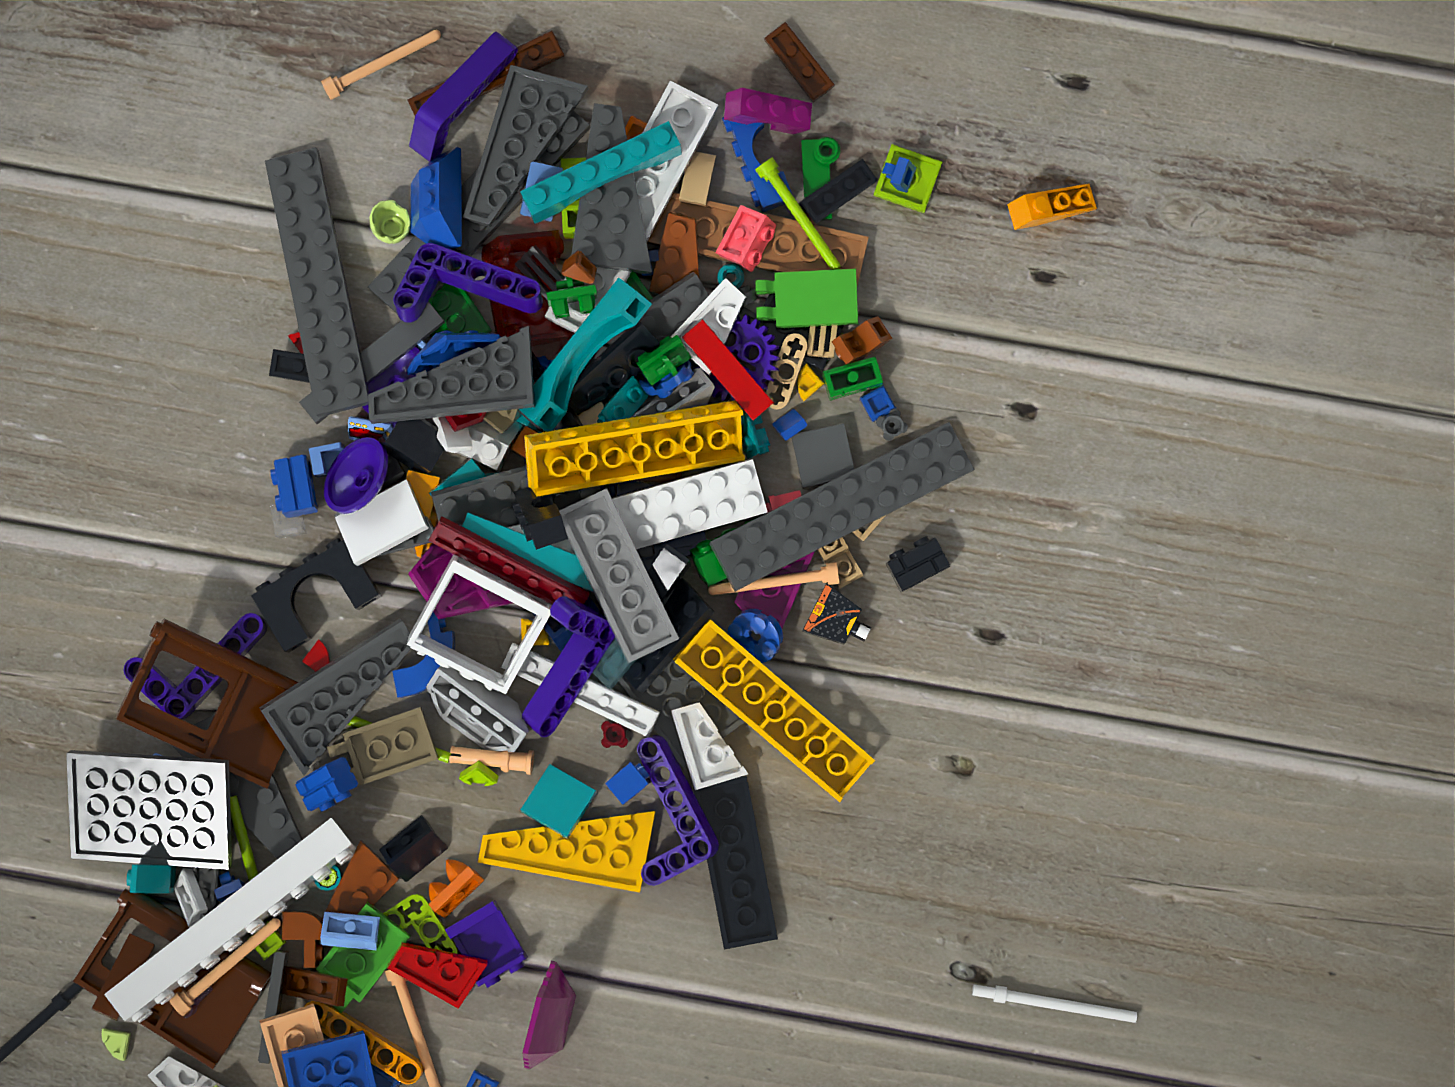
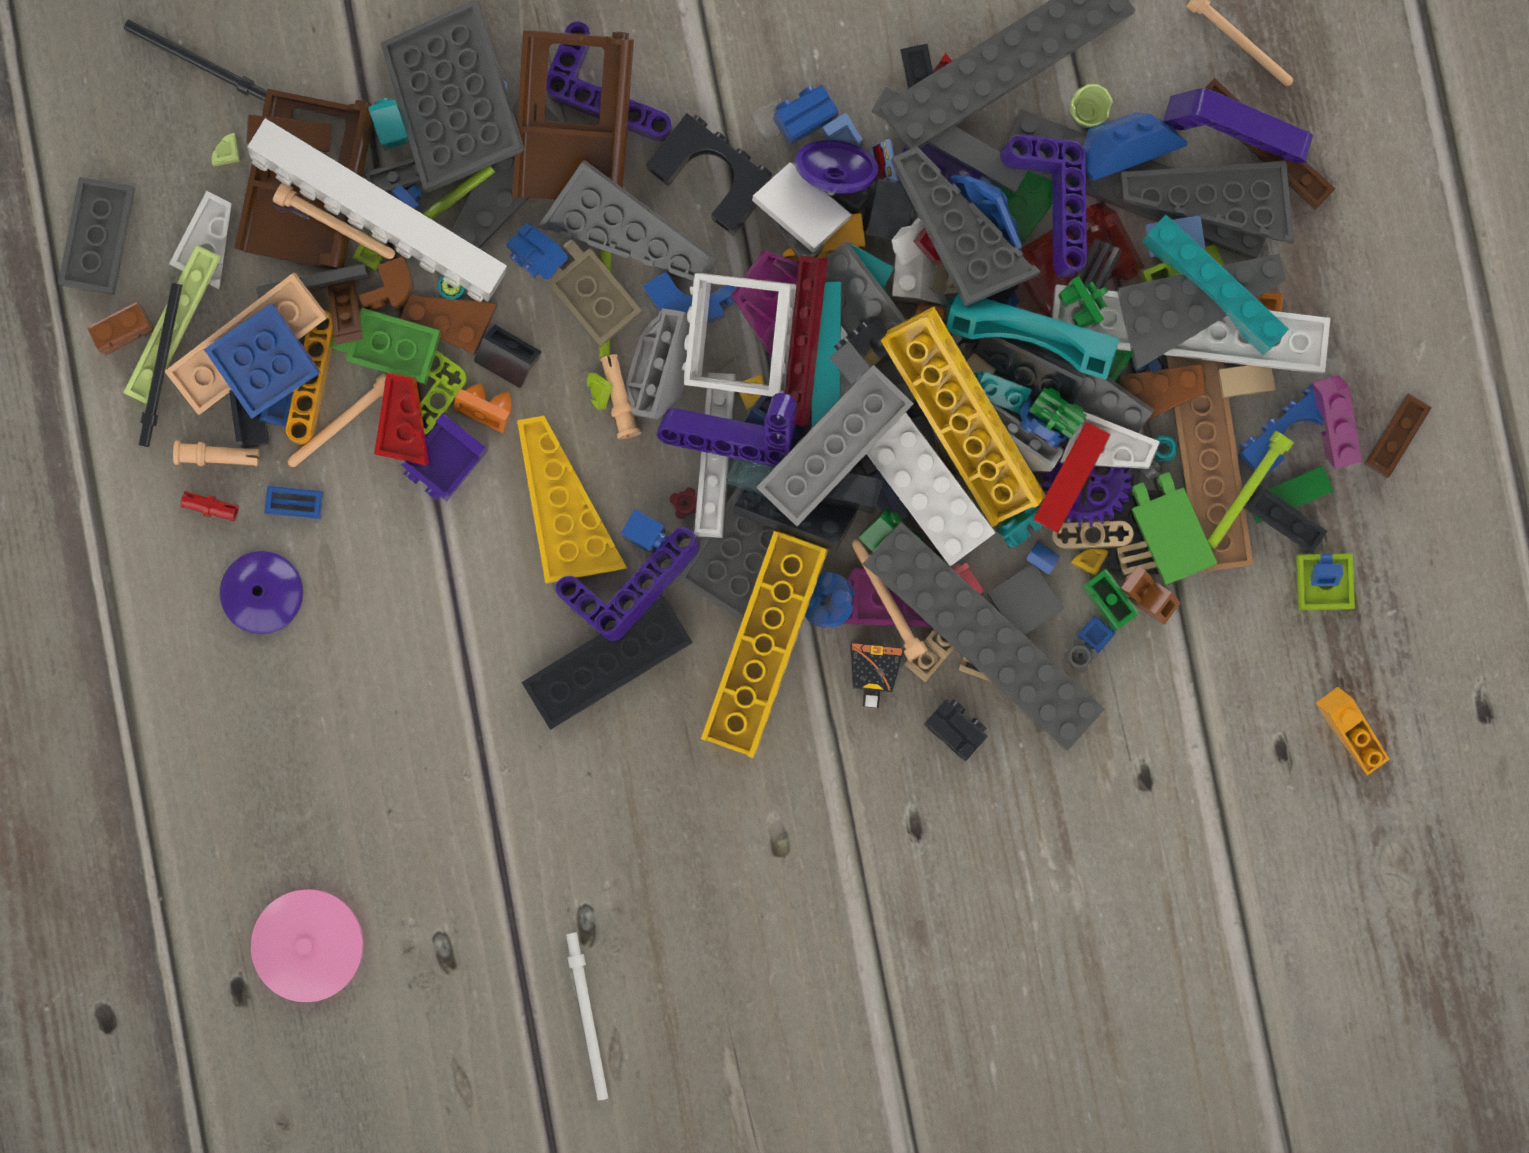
camera: 70 degrees right, 0 degrees up
white tile [174,868,208,928] -> none
red tile [302,640,330,672] -> none
light blue slope [320,911,380,950] -> none
teal tile [520,764,597,839] -> none
magenta wedge [522,961,576,1070] -> none
dark orange slope [561,250,597,284] -> none
white wing [671,702,748,790] -> none
coral bracket [715,205,776,272] -> none
green plate [813,137,840,164] -> none

